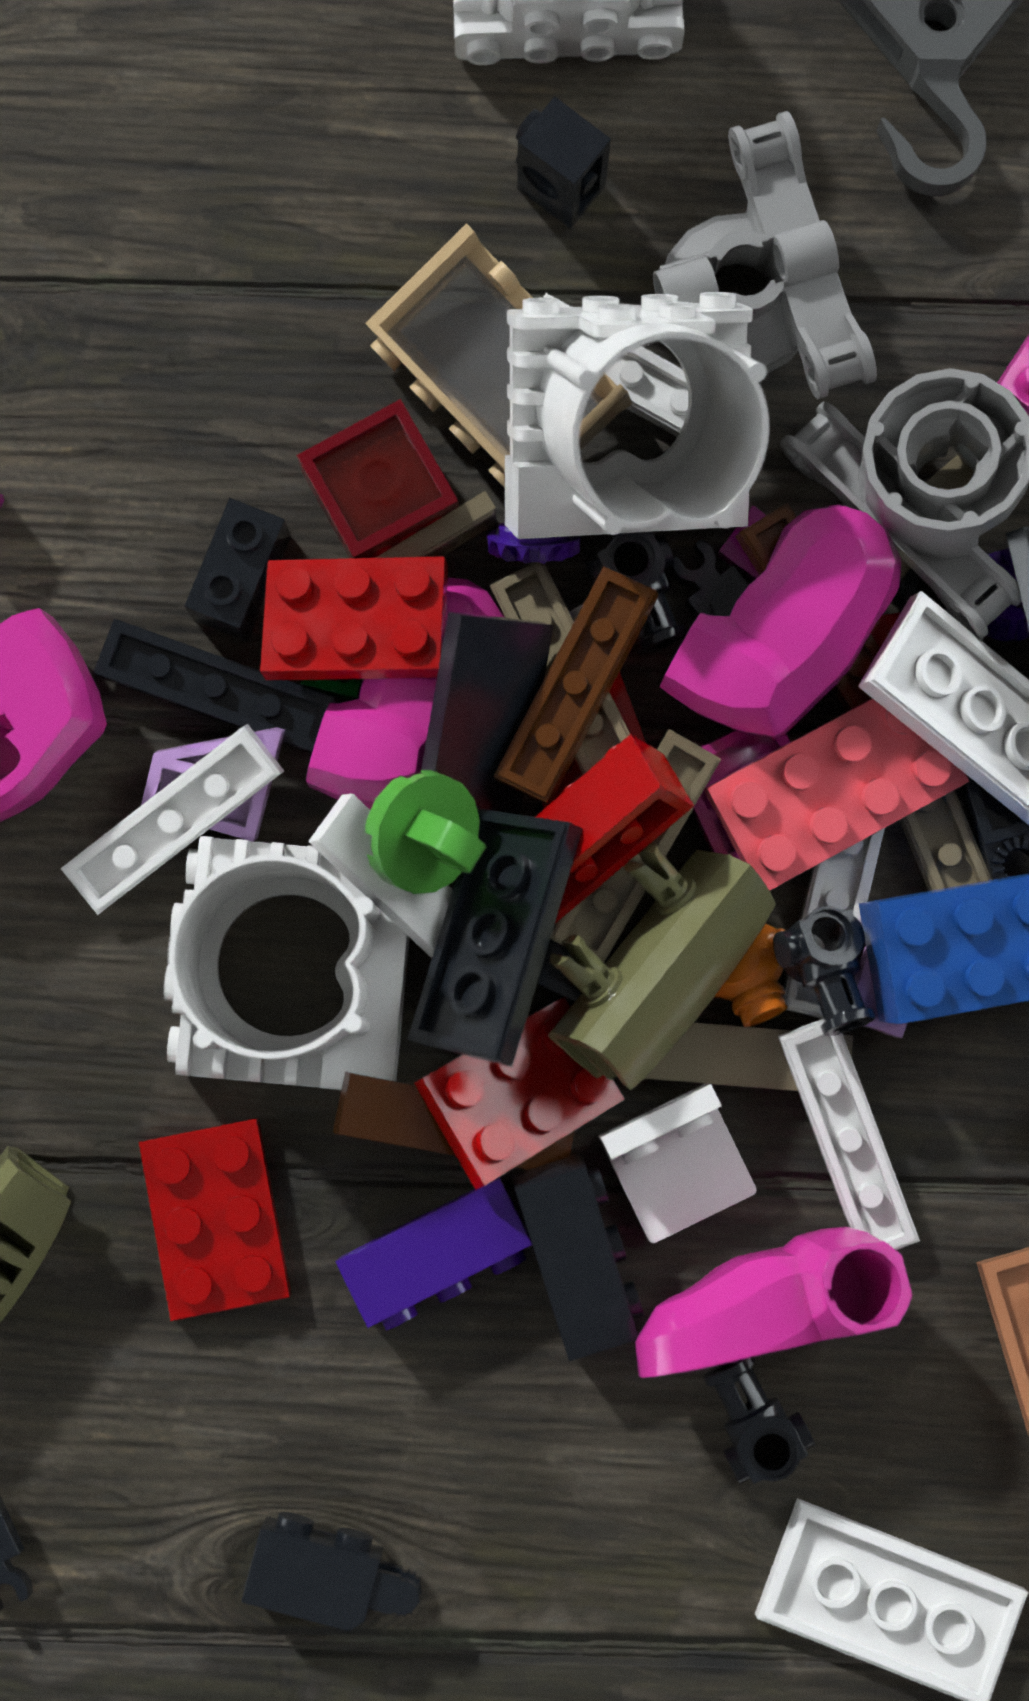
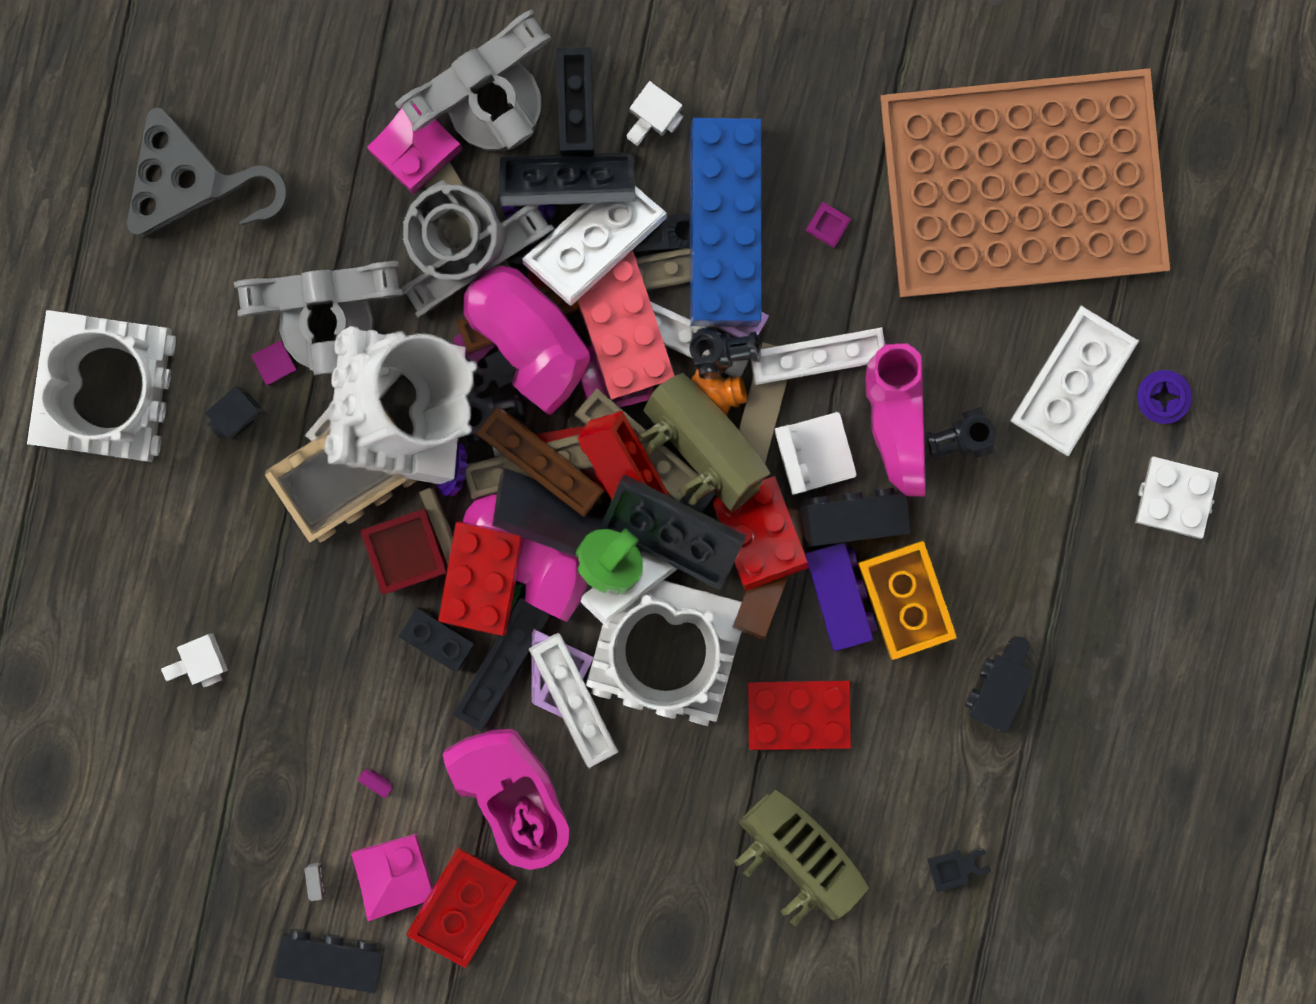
camera: 75 degrees left, 5 degrees up
none -> white brick [161,633,228,688]
none -> magenta tile [251,340,297,386]
none -> light orange brick [858,541,957,660]

